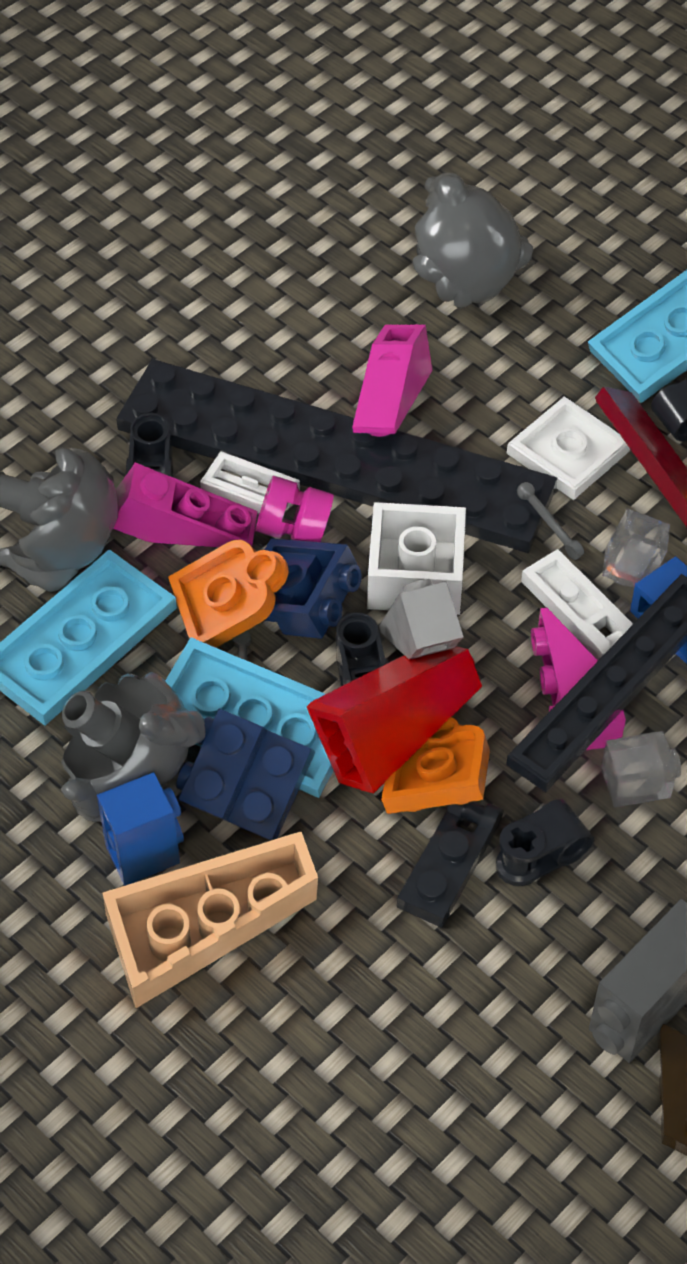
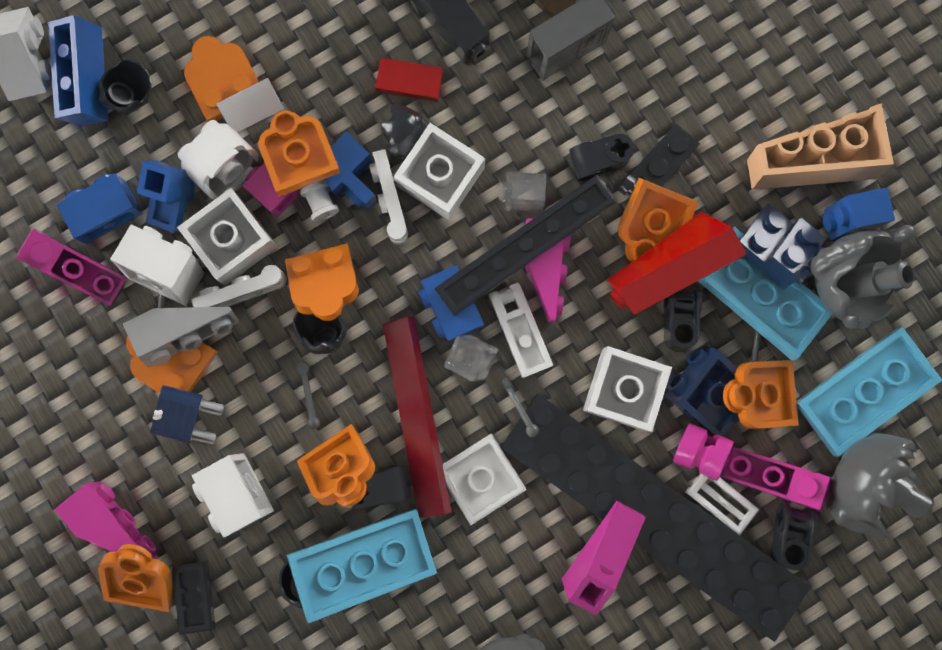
camera: 170 degrees left, 30 degrees up
light grey slope [379,579,463,659] -> none

